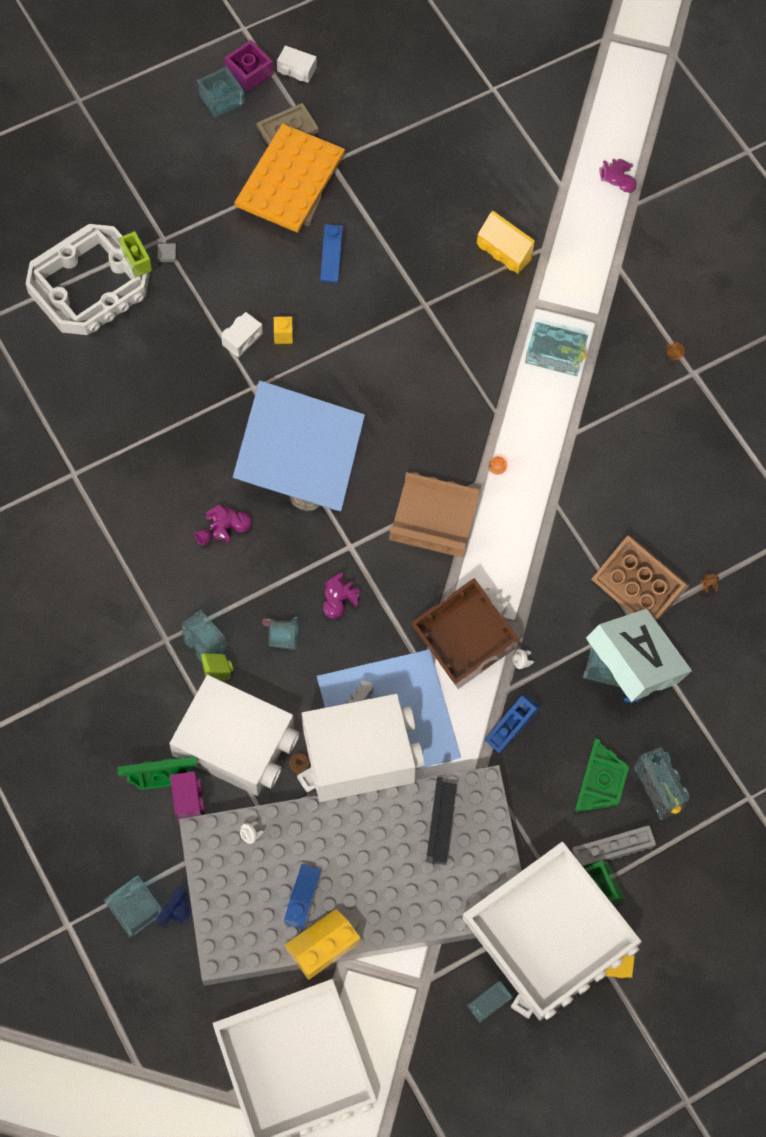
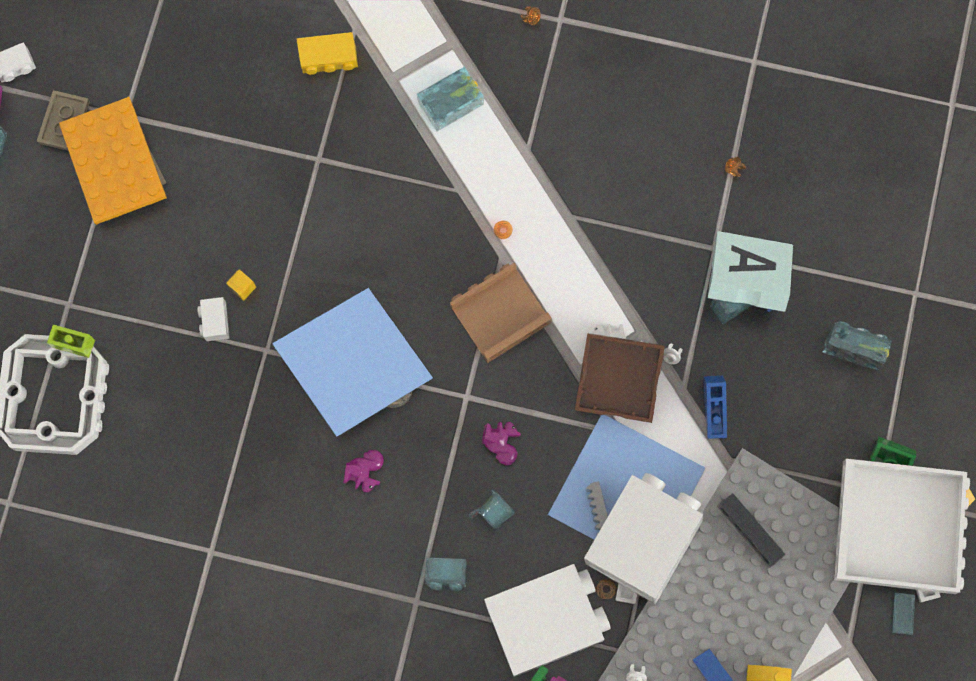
camera: 40 degrees left, 10 degrees up
light grey tile [158,243,176,262] -> none
magenta hinge [195,529,211,546] -> none
lime slope [201,653,233,681] -> none
blue slope [320,224,343,283] -> none
light grey gear [572,826,656,868] -> none
green wing [575,738,629,812] -> none
medium nougat slope [591,535,690,622] -> none

